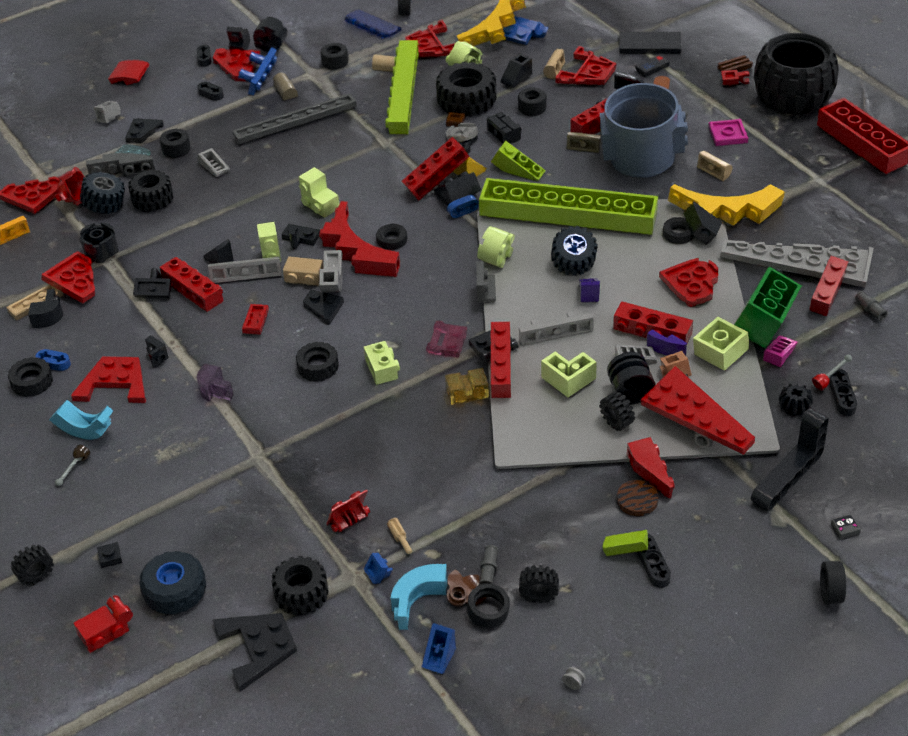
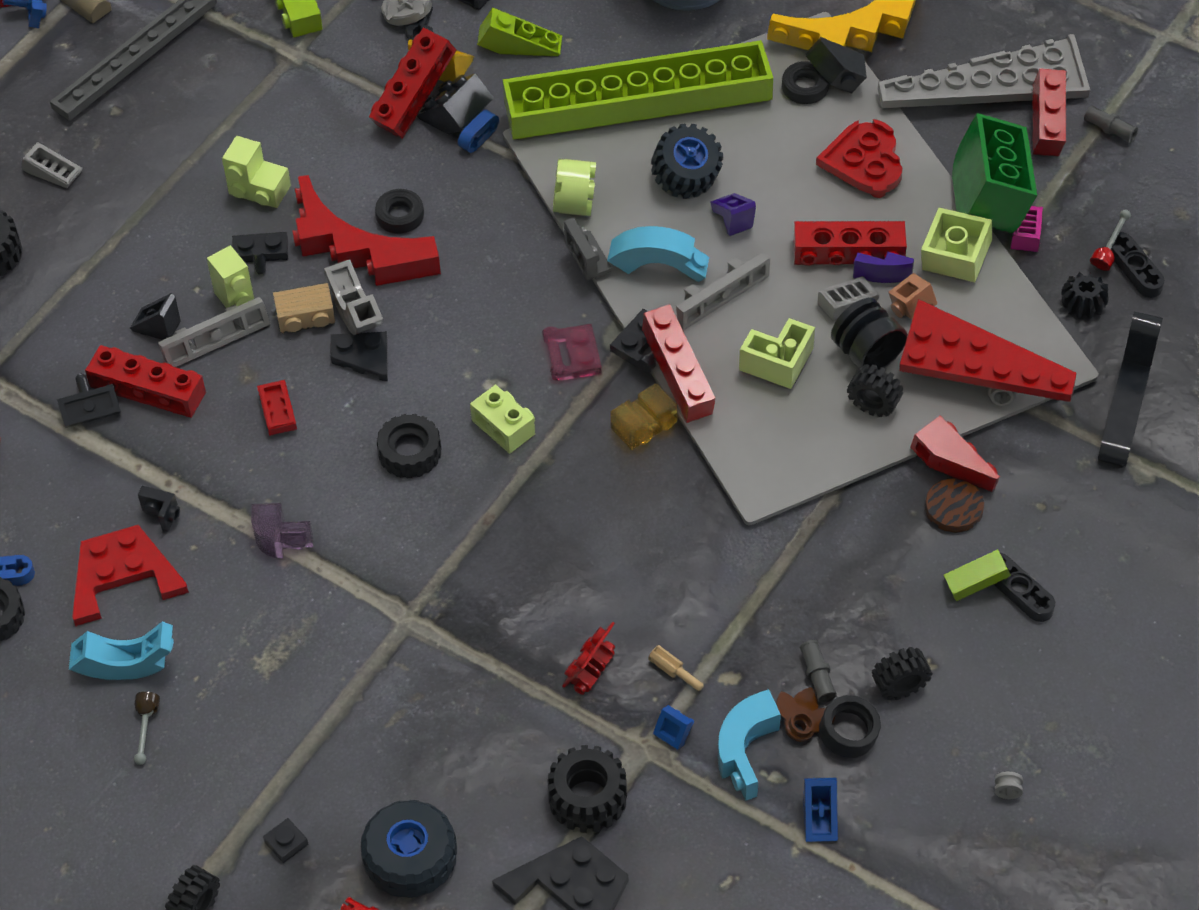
camera: 25 degrees left, 10 degrees up
none -> medium azure arch [607,226,709,283]

